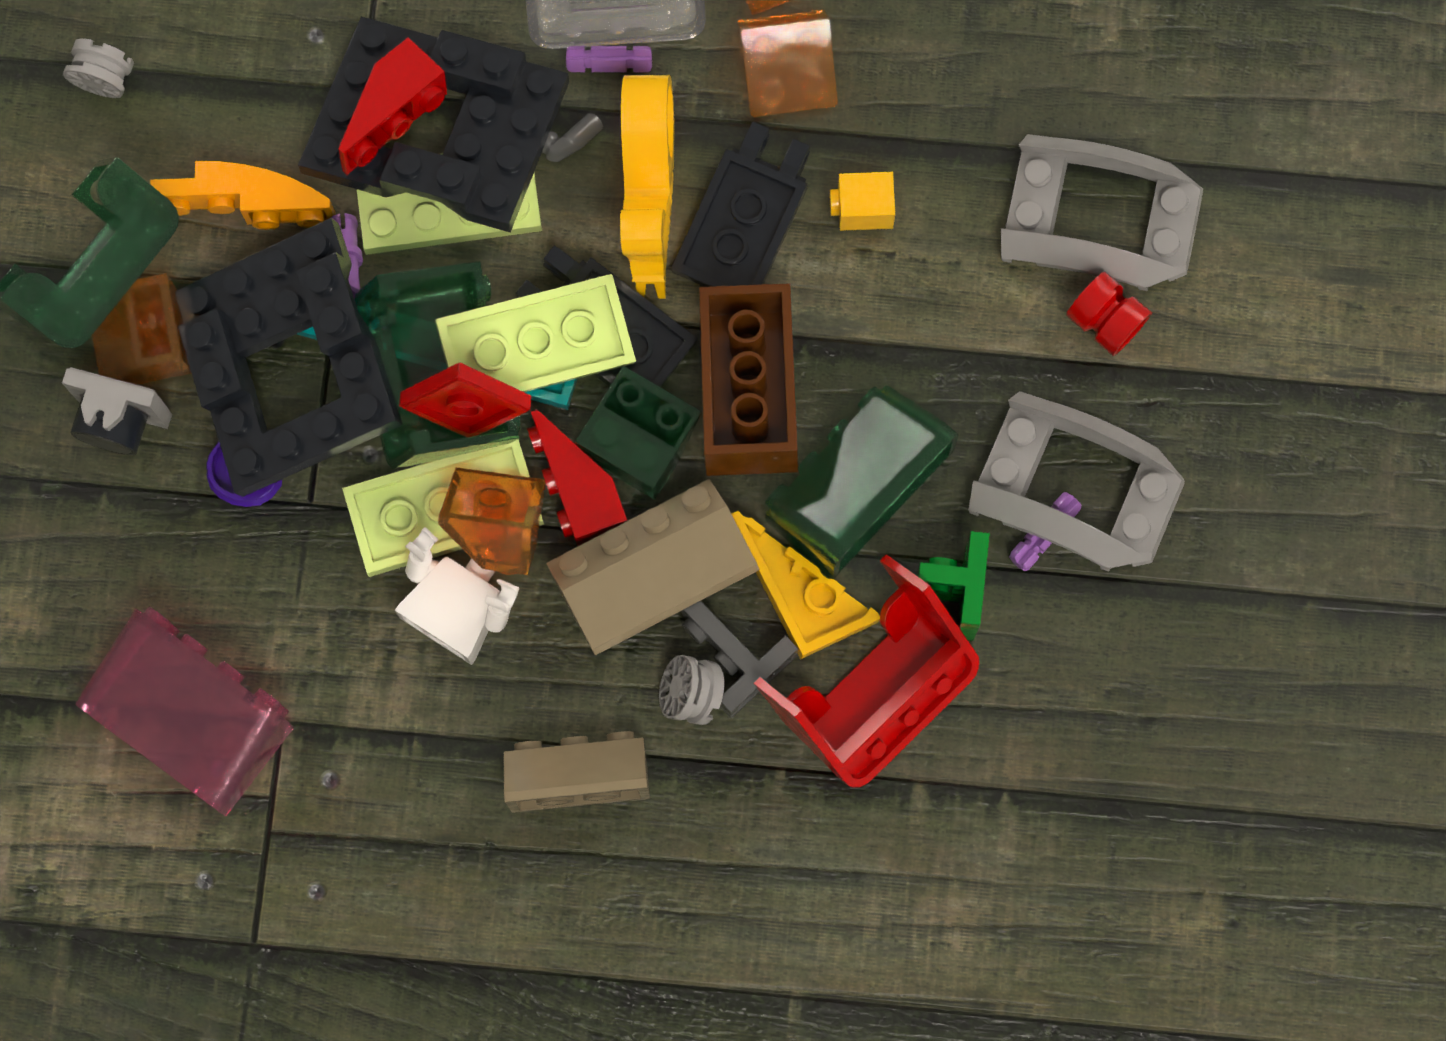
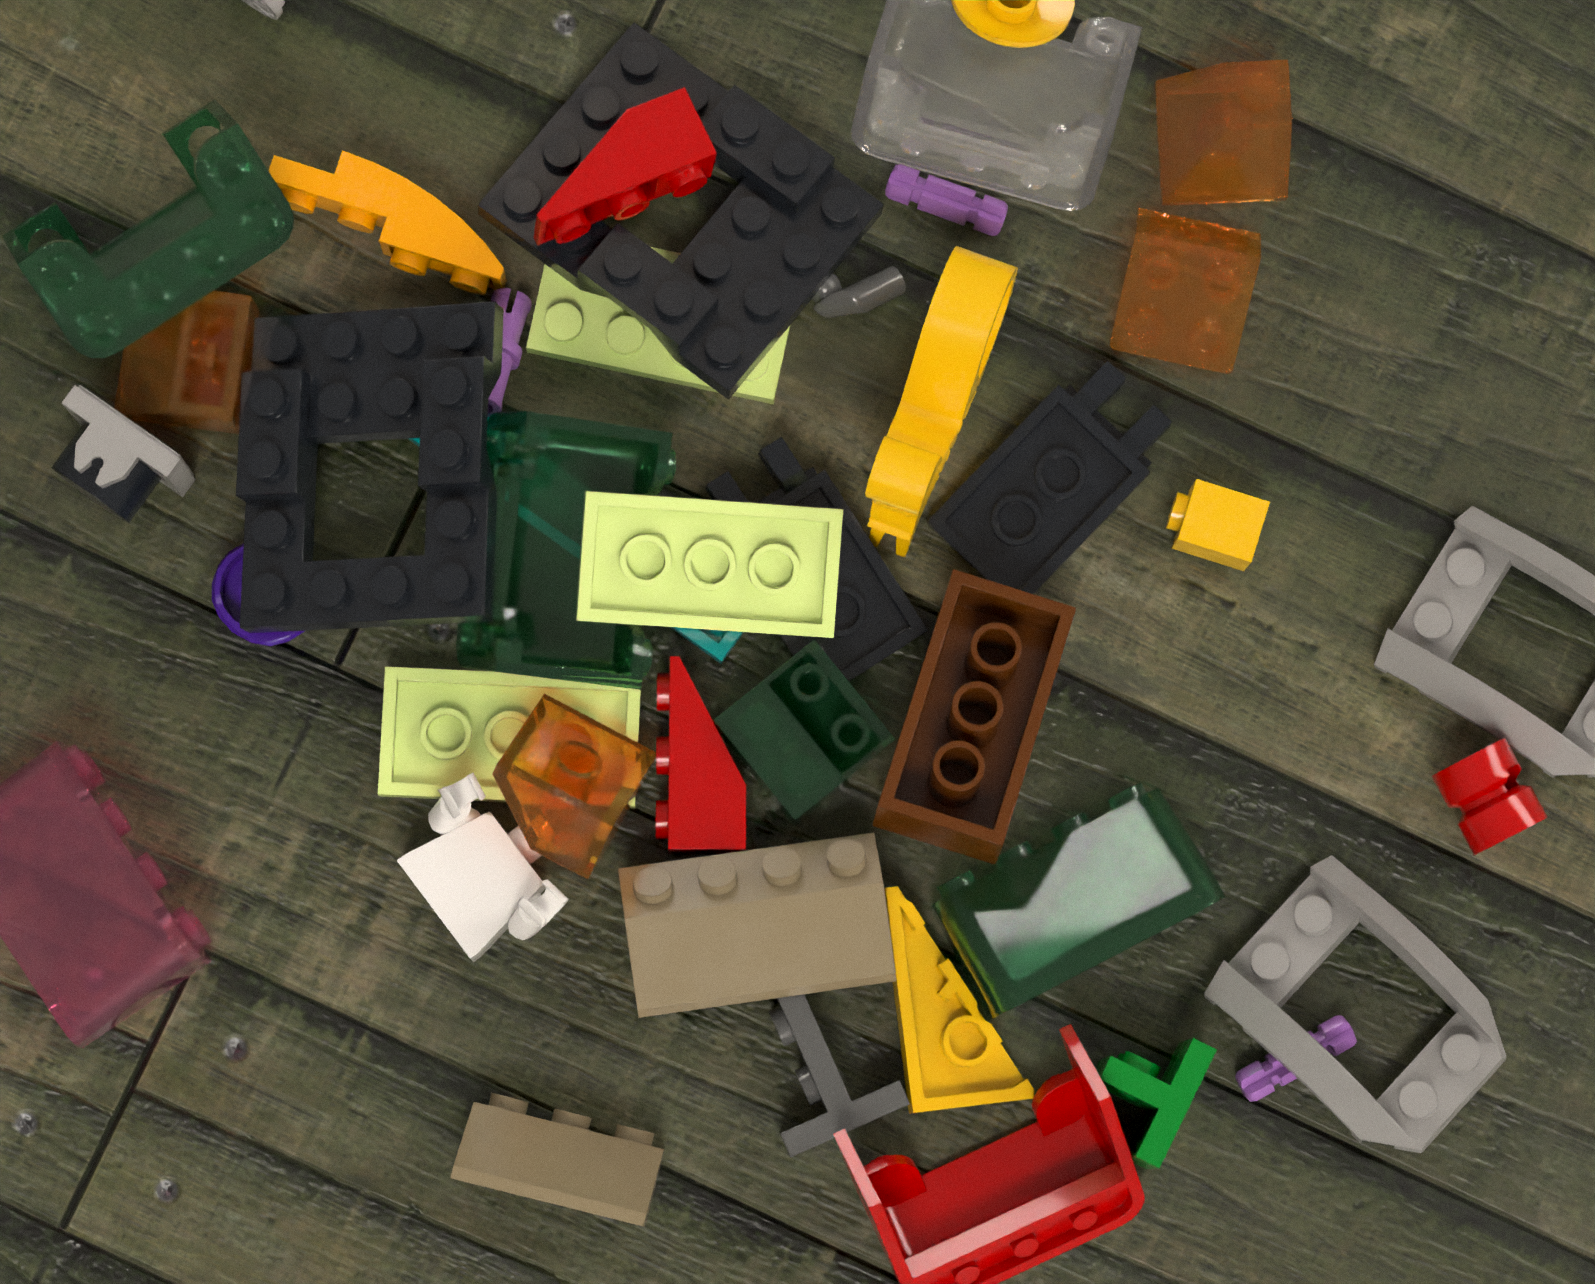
camera: 10 degrees right, 5 degrees up
red tile [399,362,531,439] -> none
light grey wheel [659,655,724,725] -> none

